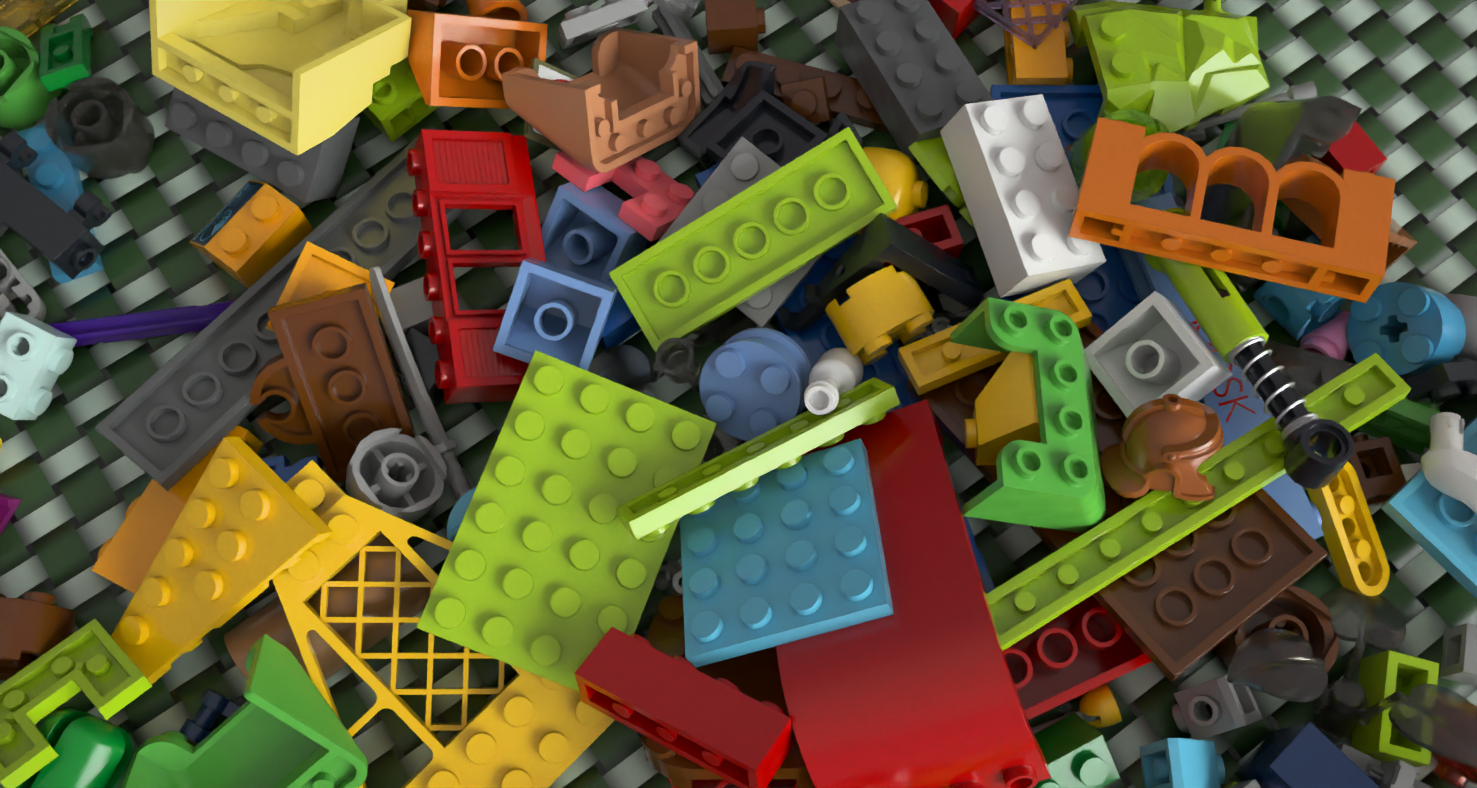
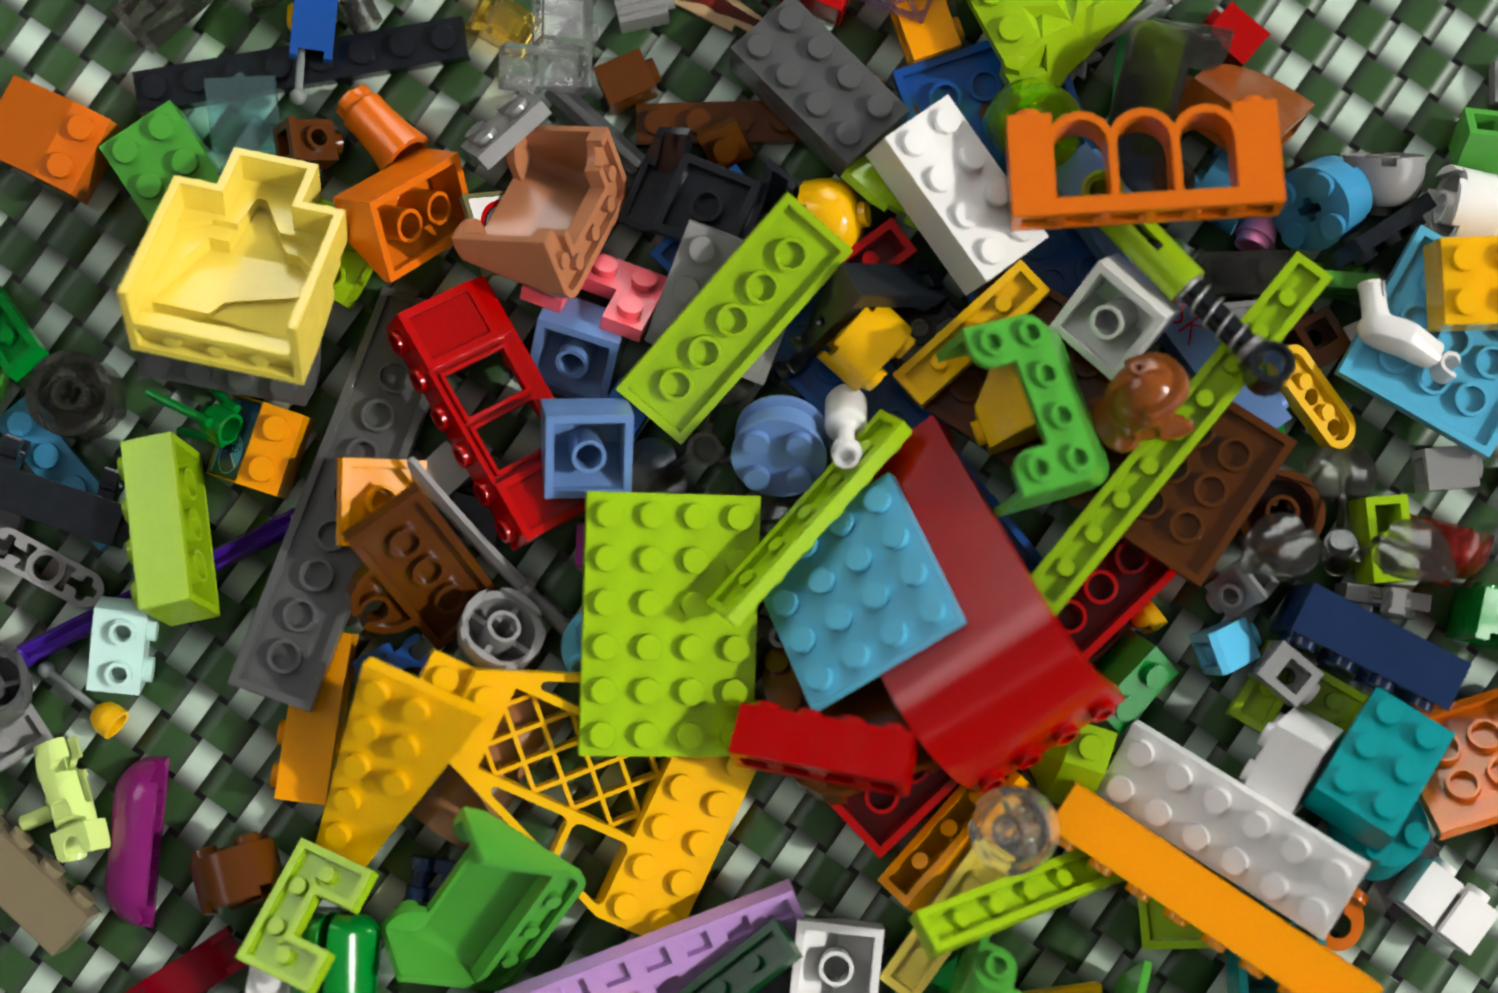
camera: 25 degrees left, 15 degrees up
none -> lime brick [117,431,221,626]
none -> green plant [144,388,243,448]

